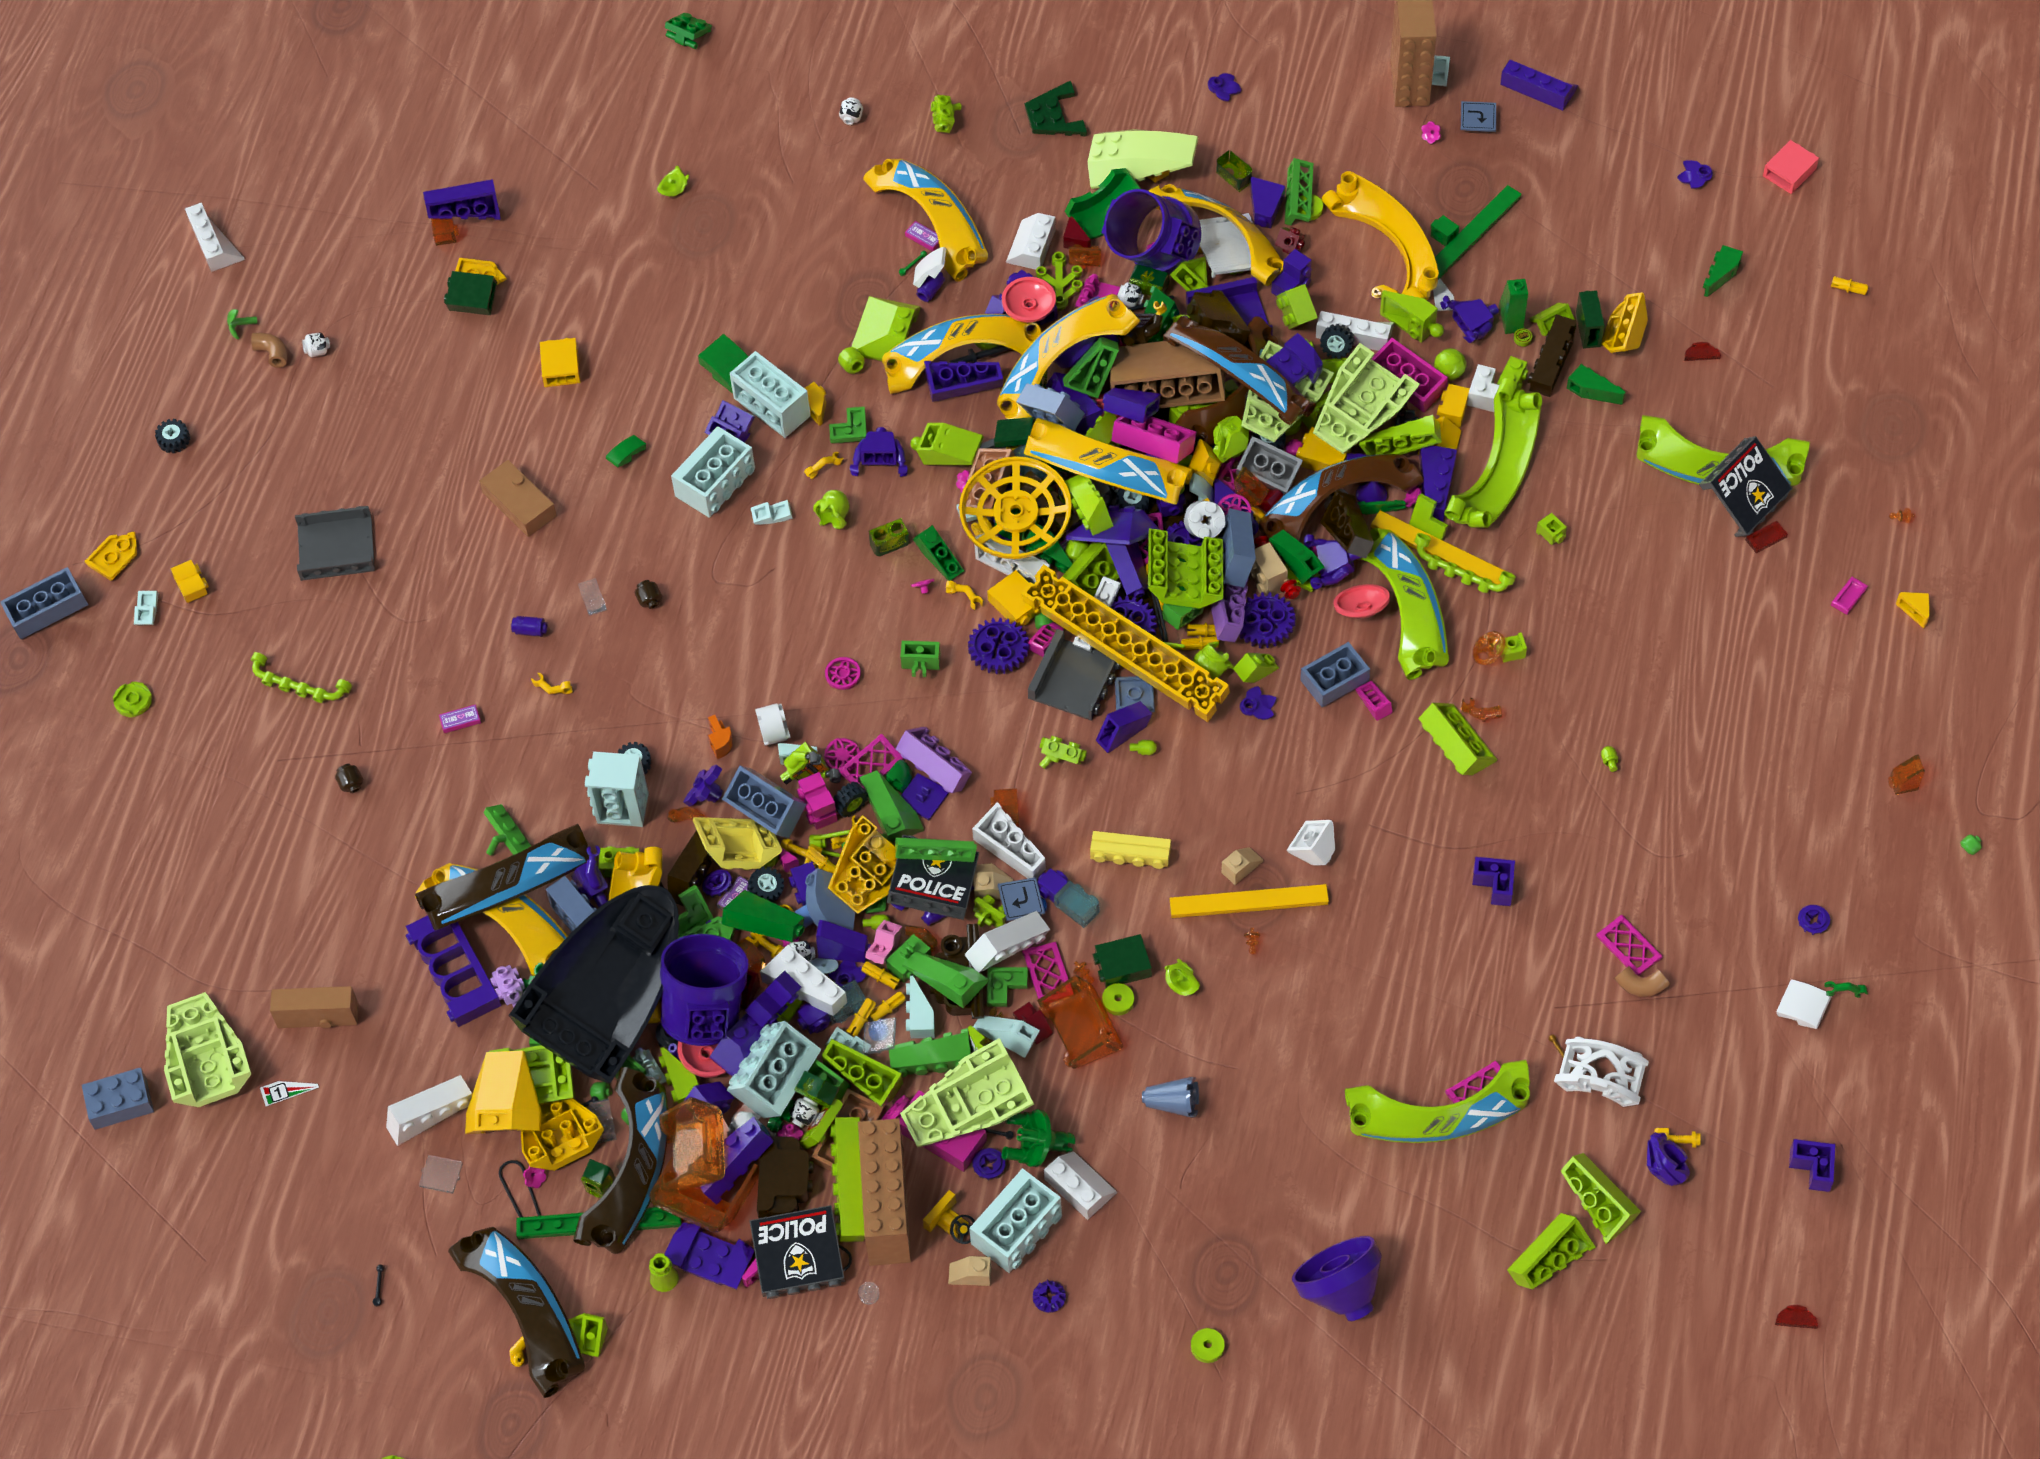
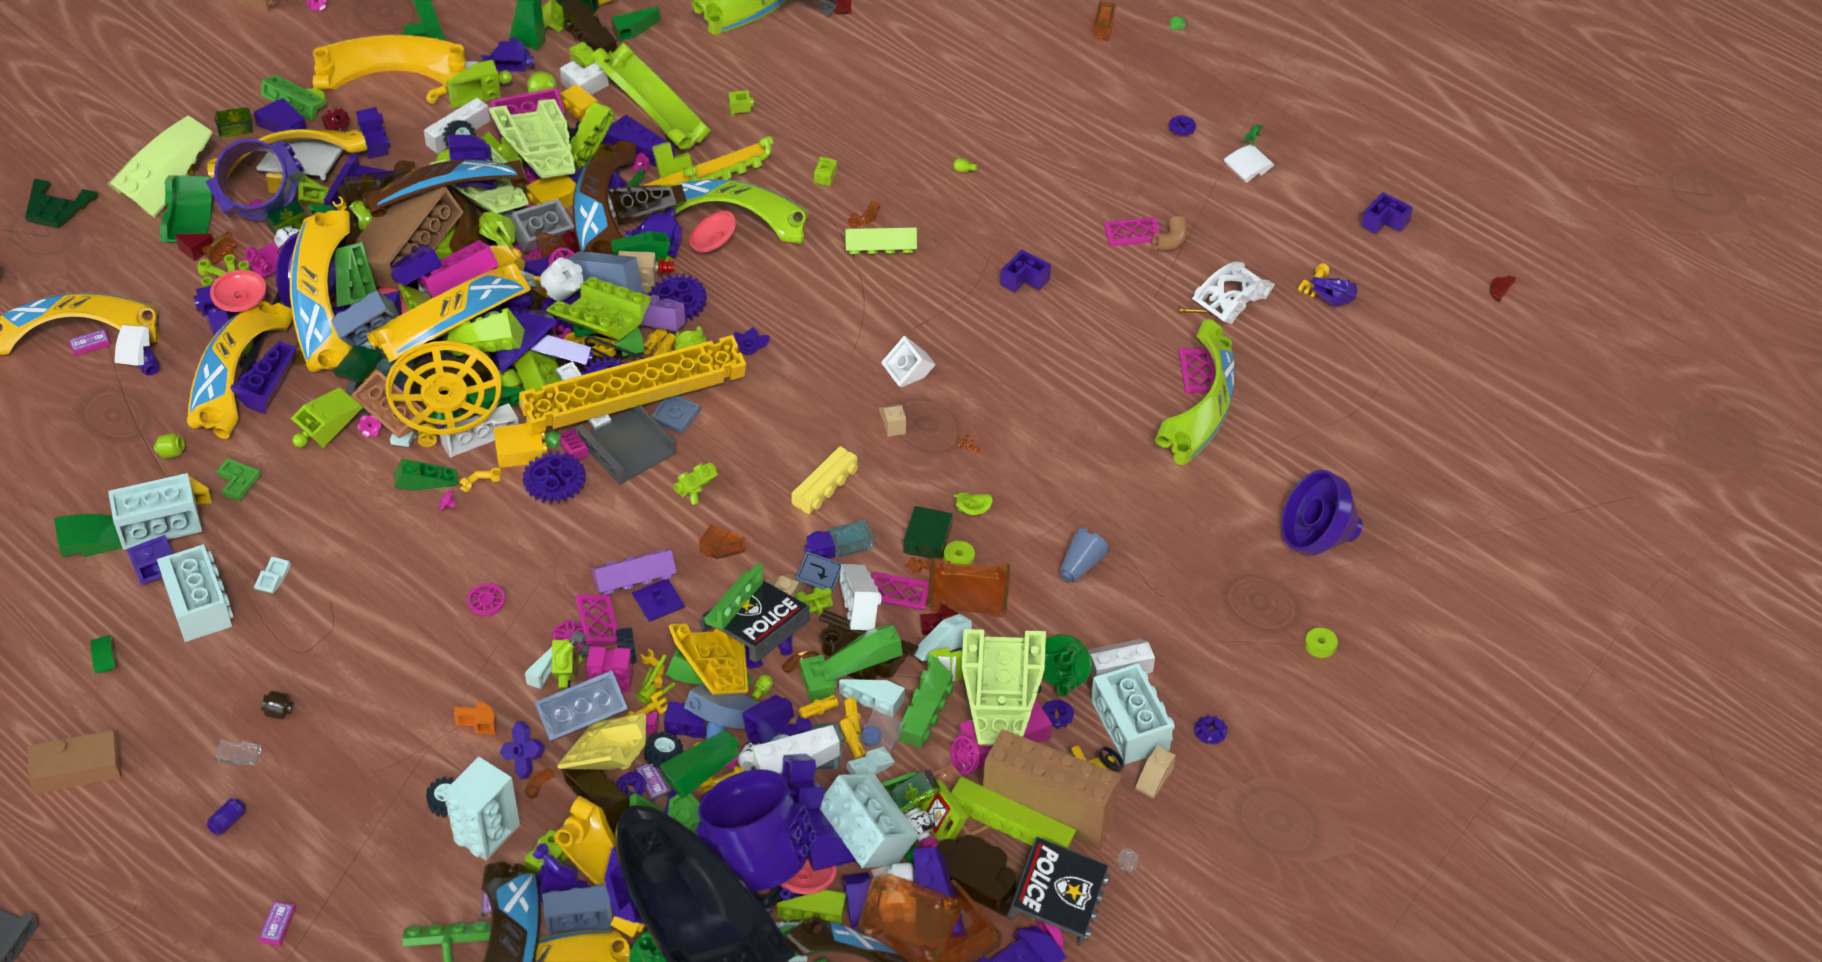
camera: 65 degrees left, 10 degrees down
yellow arm [531,673,572,694] -> none
white brick [755,703,790,746] -> none
dark purple brick [797,1003,830,1034] -> none
yellow arm [804,452,844,480] -> none
yellow axle [805,847,836,873] -> none
lime hair [813,490,850,529] -> none
lime wedge [822,1039,903,1108] -> none
dark purple torso [850,427,908,477] -> none
lime slope [851,296,921,363] -> none
bright green wedge [859,770,924,843] -> none
bright pink brick [865,920,902,964] -> none
clear neon green piece [869,518,910,556] -> none
green brick [886,760,912,793] -> none
green hinge [899,251,927,276] -> none
bright green brick [900,641,941,677] -> none
white wedge [972,802,1046,879] -> none
bright green plate [987,967,1028,1007] -> none
white slope [1006,213,1056,270] -> none
dark purple slope [1096,701,1152,753] -> none
lime cylinder [1130,740,1157,755] -> none
yellow tile [1169,884,1329,918] -> none
dark purple plate [1208,73,1242,102] -> none
lime slope [1233,653,1279,683] -> none
lime brick [1276,284,1318,329] -> none
sand blue brick [1300,642,1370,707] -> none
dark pink slope [1355,680,1393,721] -> none
clear orange piece [1472,631,1505,665] -> none
lime wedge [1507,1213,1596,1289] -> none
tile [1514,328,1532,347] -> none
lime wedge [1561,1153,1641,1244] -> none

